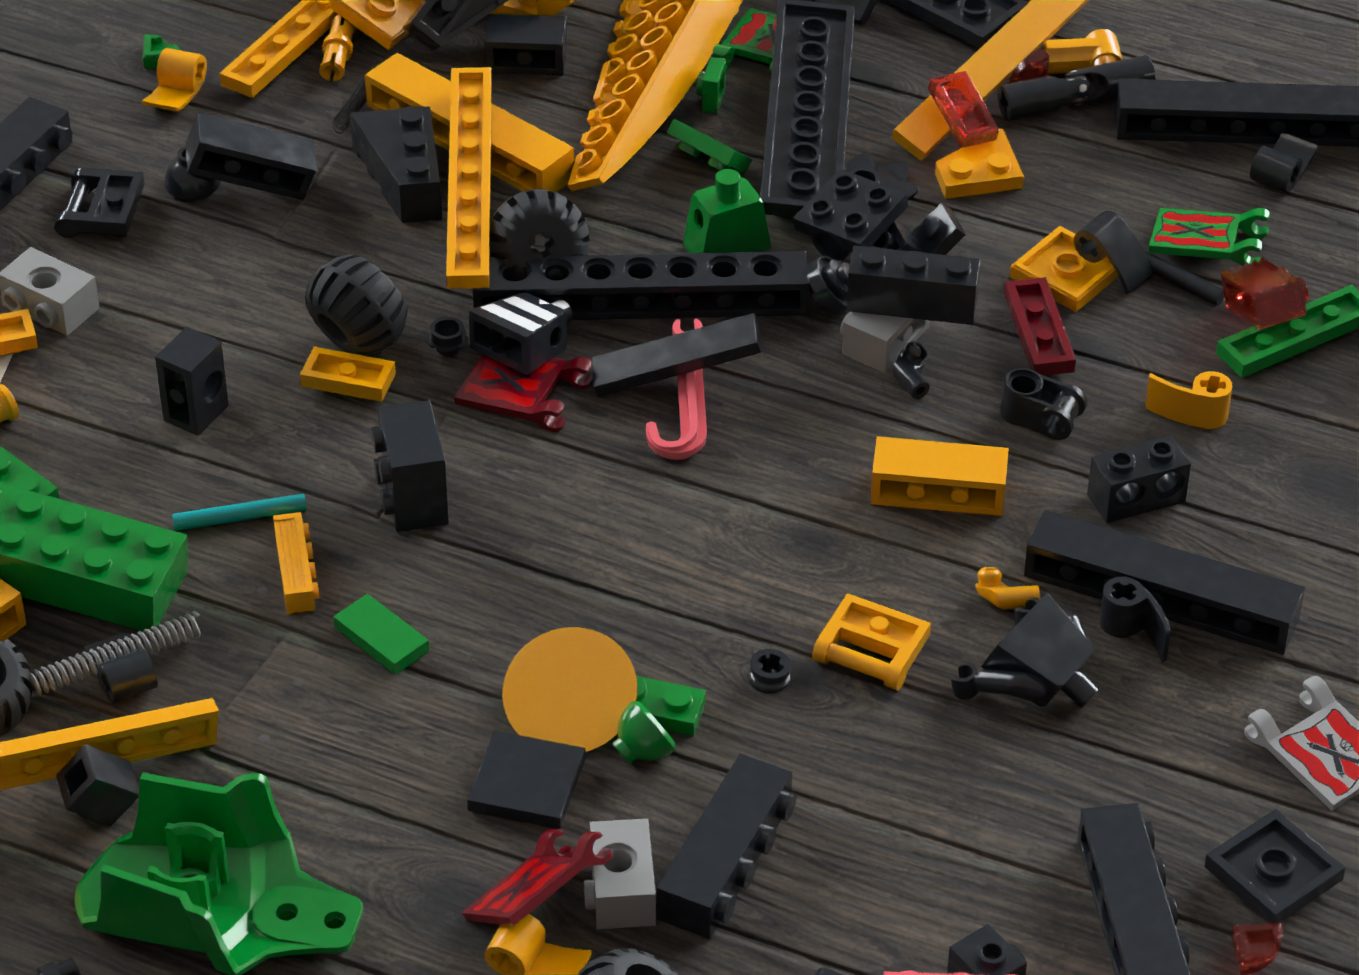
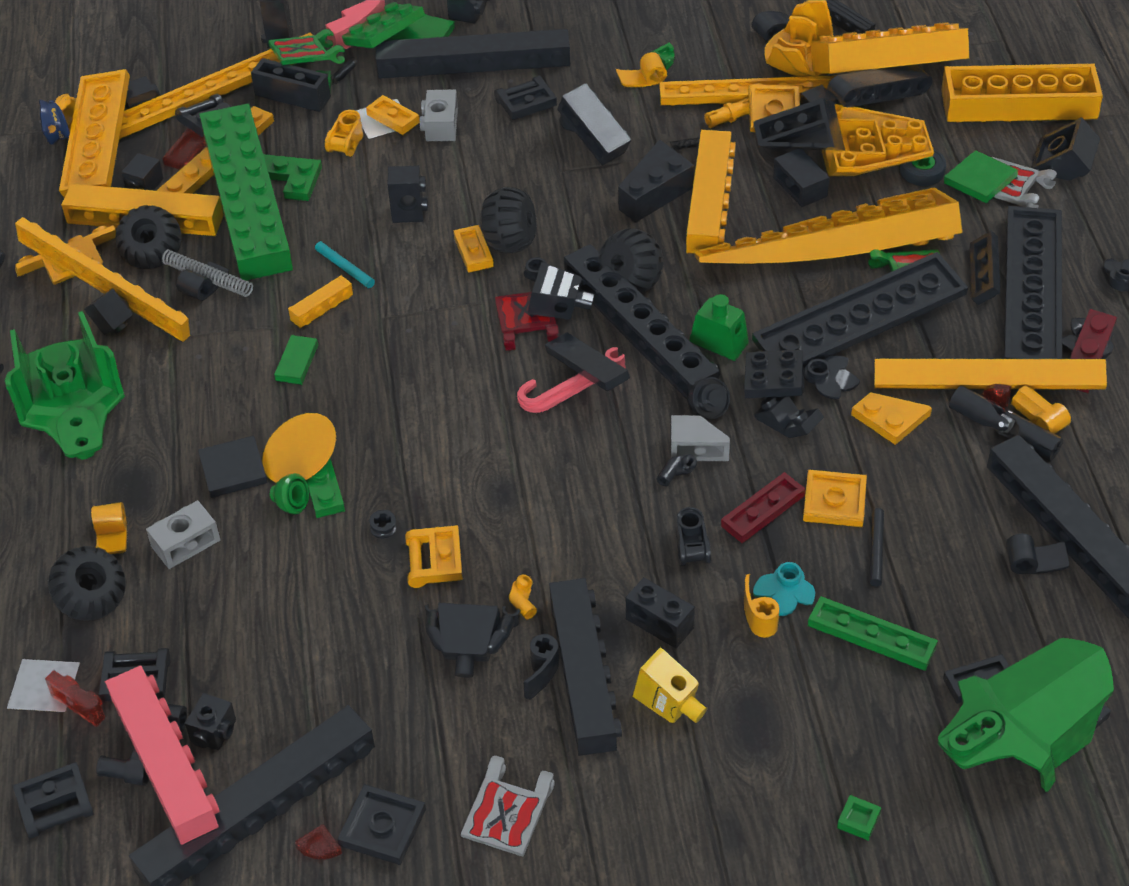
camera: 60 degrees right, 5 degrees up
black brick [371,400,449,532] -> none
light orange plate [446,67,492,289] -> none
dark red flag [462,829,613,926] -> none
black brick [656,753,797,939] -> none
green plate [667,119,753,174] -> none
green plate [696,57,726,114] -> none
black brick [847,246,981,325] -> none
light orange brick [870,436,1009,516] -> none
clear red plate [928,71,999,148] -> none
black panel [1074,211,1153,294] -> none
green flag [1148,208,1270,270] -> none
clear red brick [1221,258,1309,330] -> none
none -> yellow torso [632,647,707,723]
none -> teal plate [753,562,815,616]

